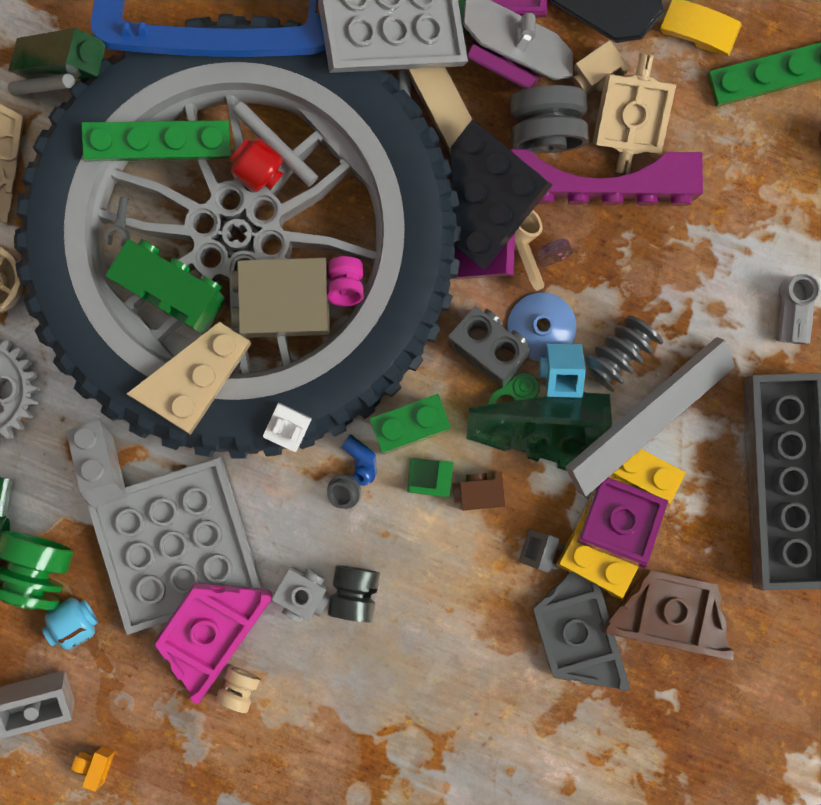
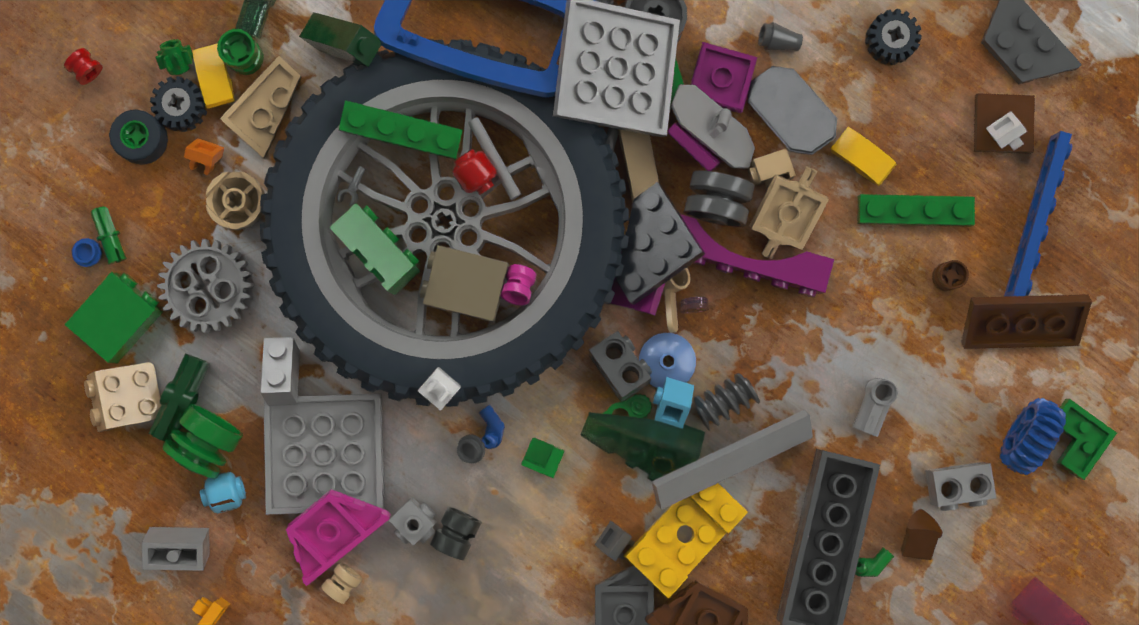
camera: 10 degrees right, 0 degrees up
light grey bar [8,73,75,95] -> none
tan wing [127,322,251,435] -> none
green brick [370,394,451,455] -> none
reddish brown brick [452,471,505,511] -> none
magenta plate [577,477,668,568] -> none

